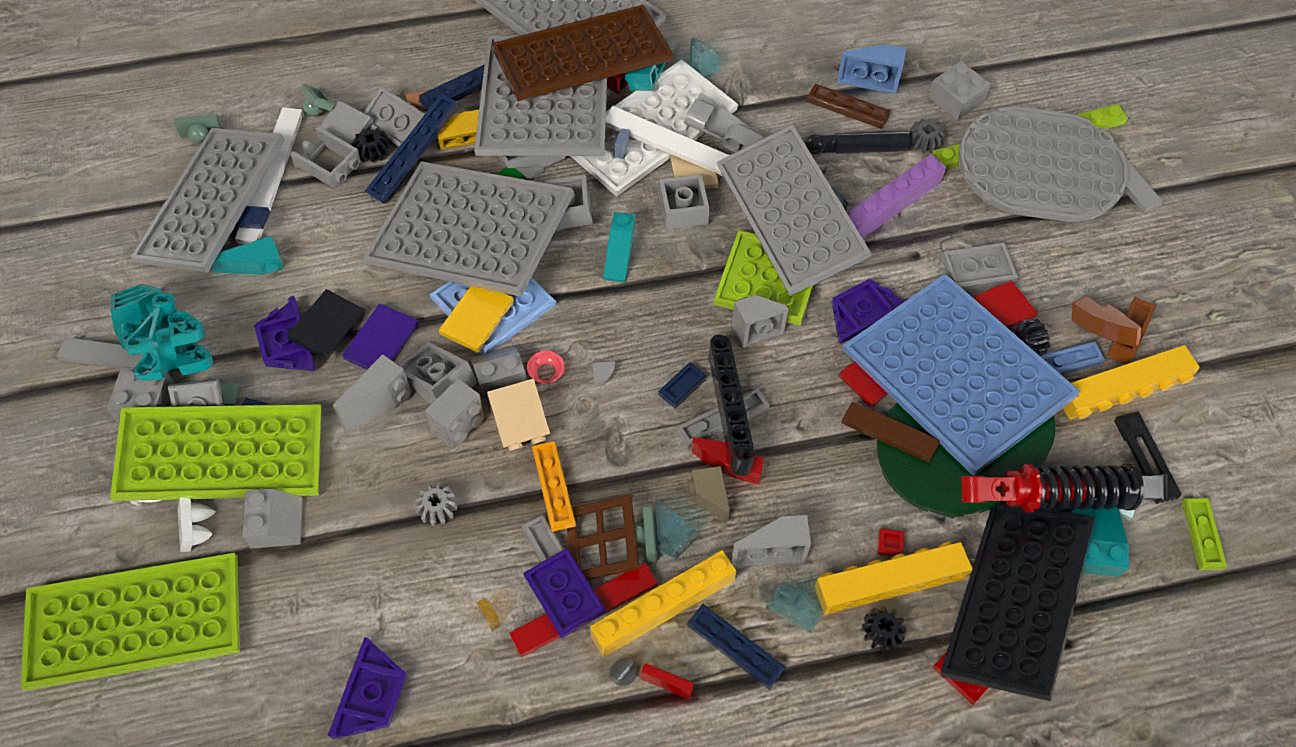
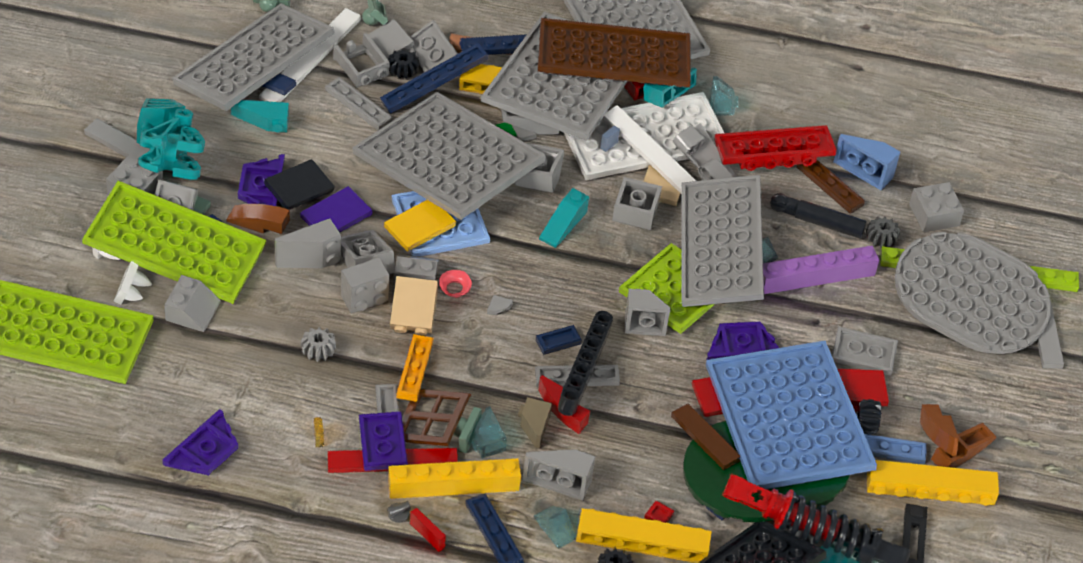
camera: 20 degrees right, 10 degrees down
none -> dark orange slope [226,204,290,234]
none -> light grey tile [325,77,393,130]
none -> red plate [714,125,837,171]

